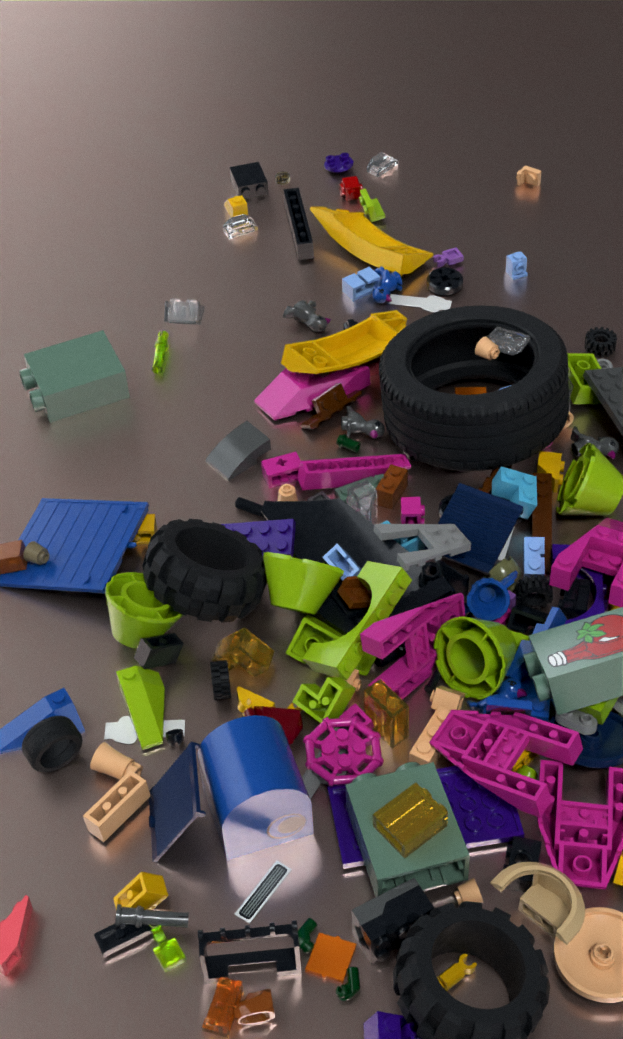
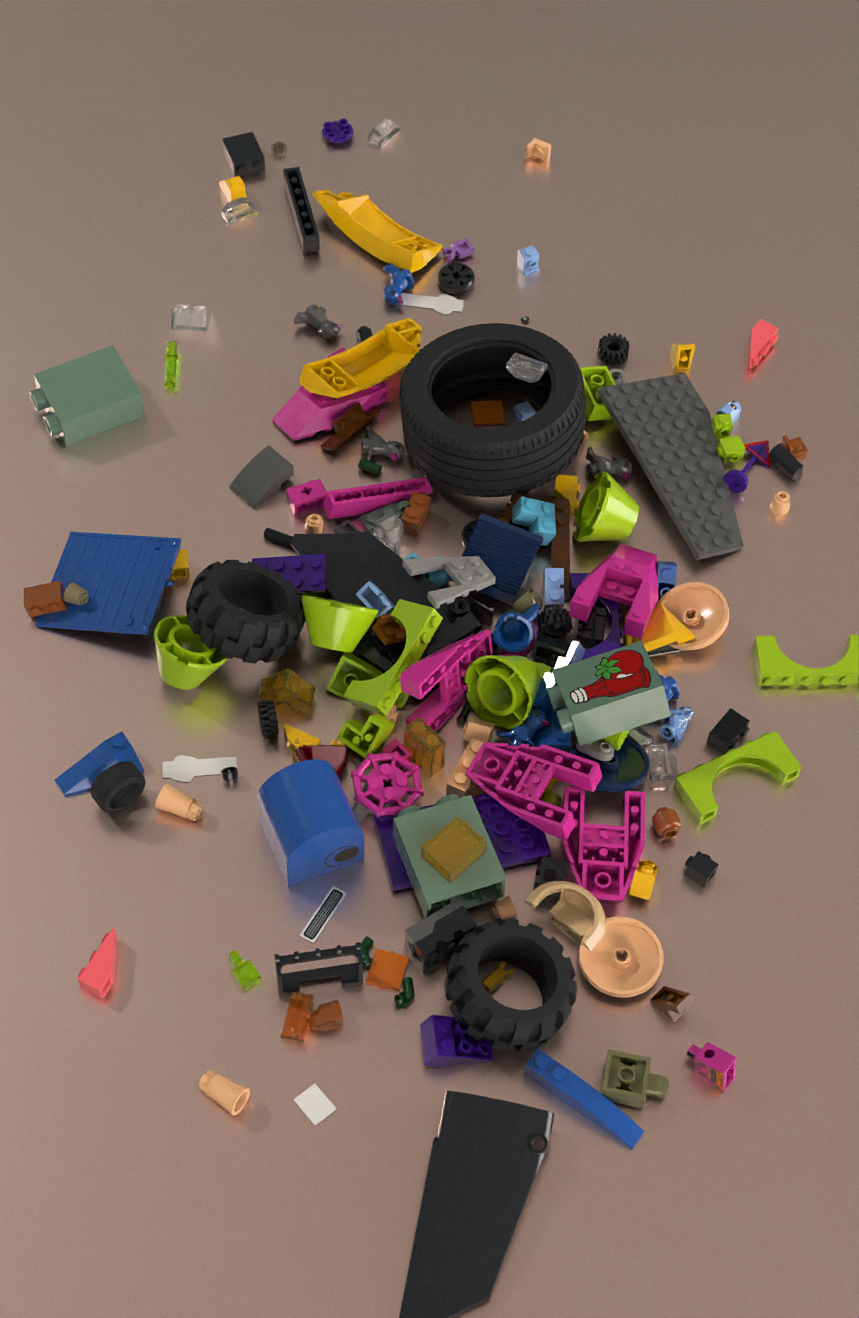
camera: 10 degrees left, 10 degrees up
light nougat brick [83,770,150,842] -> none
black hinge [94,910,158,958] -> none
yellow slope [113,872,168,910] -> none
dark grey pin [115,904,189,928] -> none
lime wedge [116,665,165,750] -> none
black brick [134,633,184,669] -> none
dark blue door [149,742,206,862] -> none
red brick [339,176,363,201] -> none
light blue piece [342,267,381,302] -> none
lime bracket [359,188,385,222] -> none
dark pink brick [401,497,425,524] -> none
light nougat hat [475,336,500,360] -> none
blue tile [486,696,532,716] -> none

